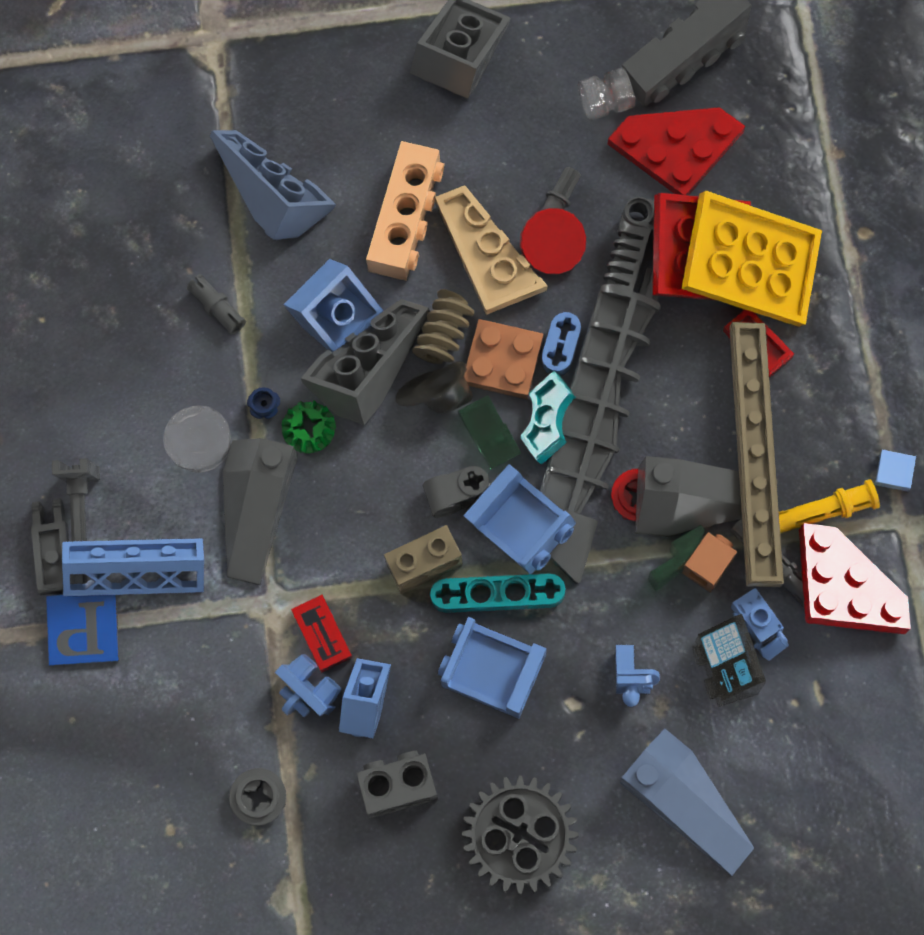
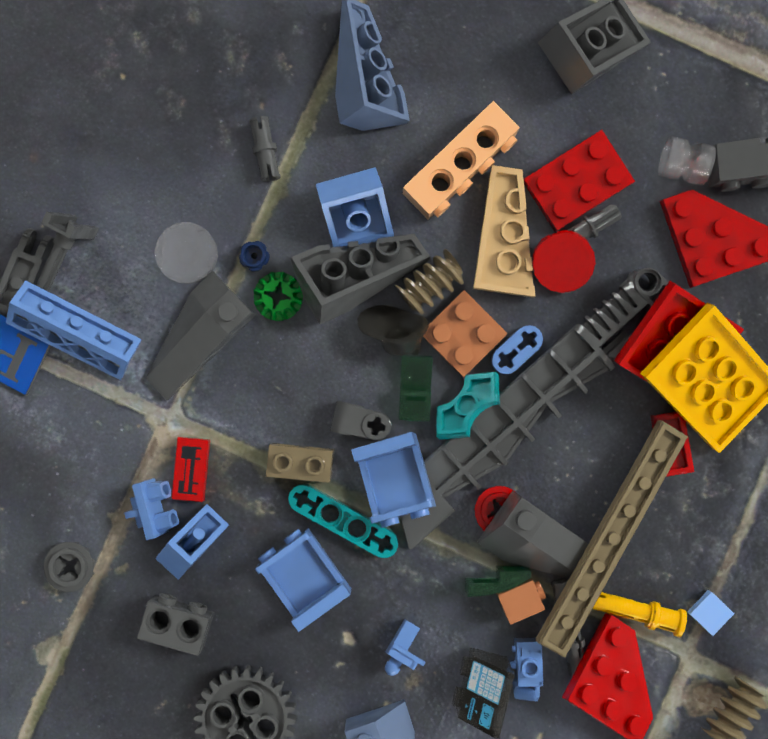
camera: 30 degrees right, 15 degrees up
none -> red plate [524,130,635,232]

